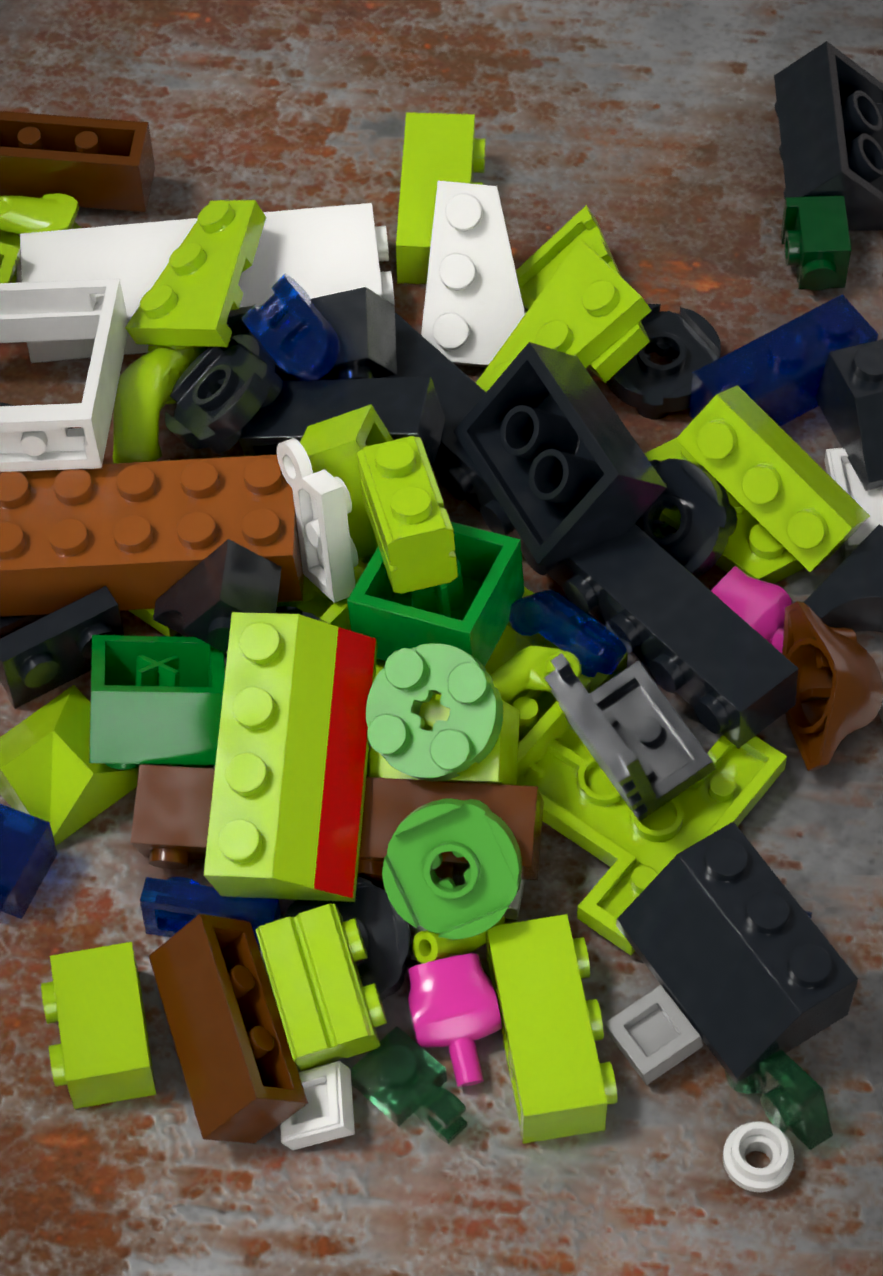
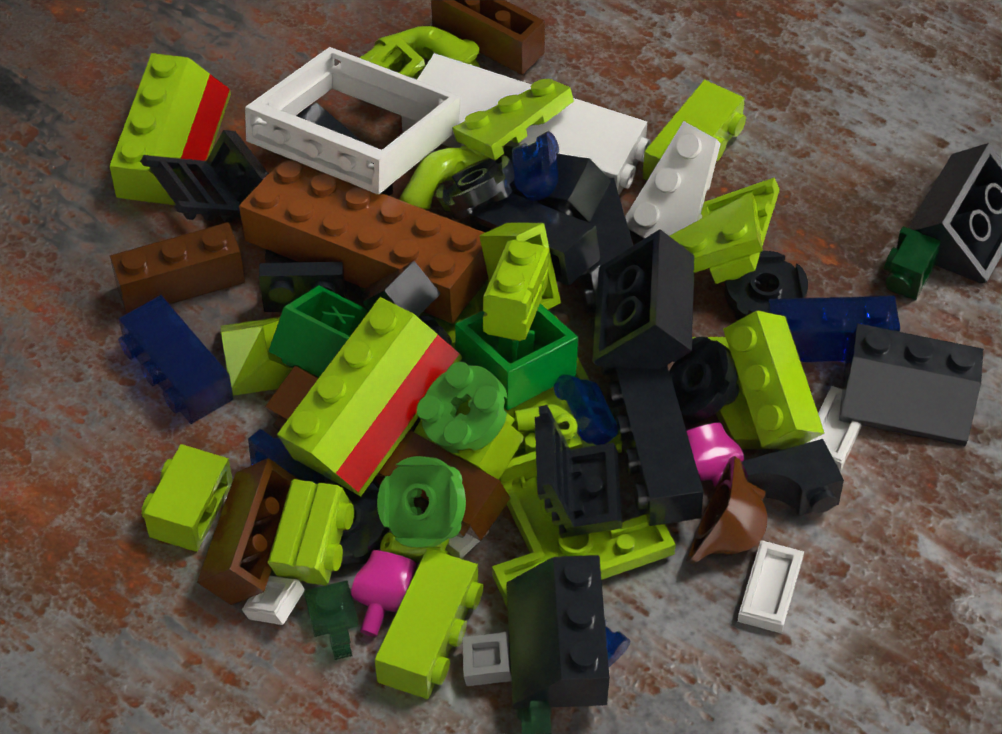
camera: 30 degrees right, 5 degrees down
white hinge [277,438,358,603] -> none

